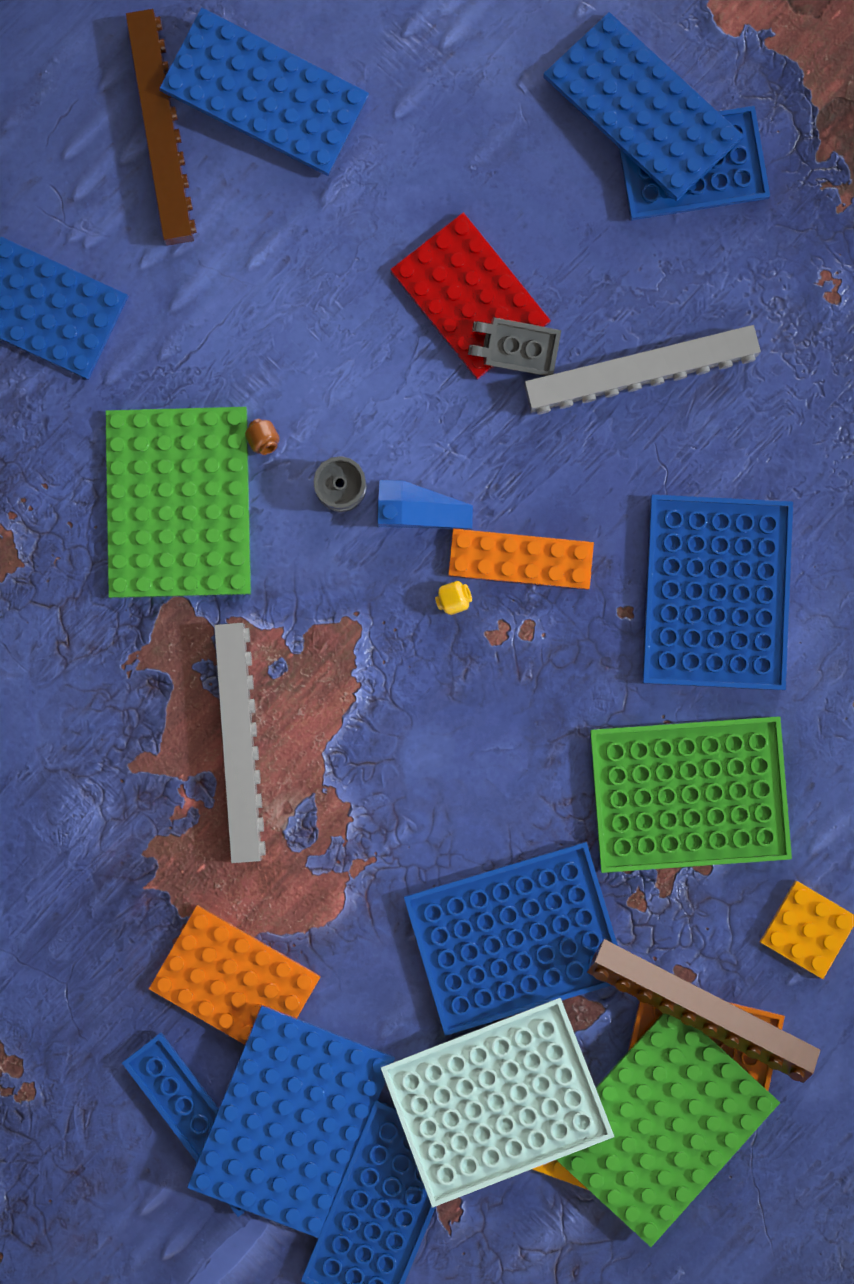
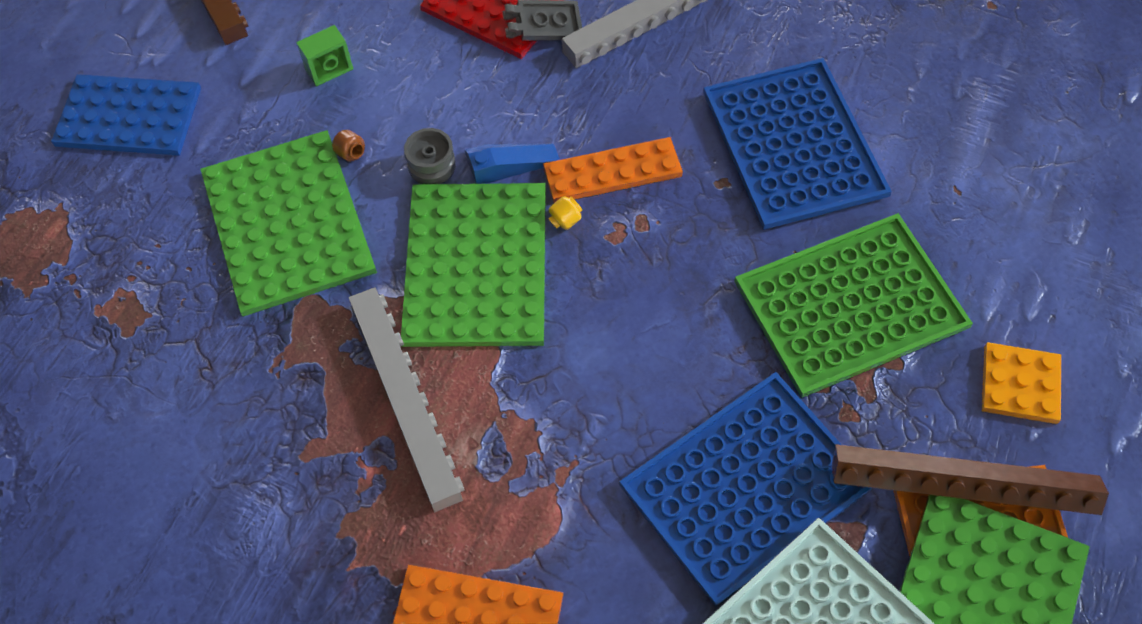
camera: 20 degrees left, 25 degrees down
none -> bright green brick [296,25,353,87]
none -> bright green plate [401,183,546,347]

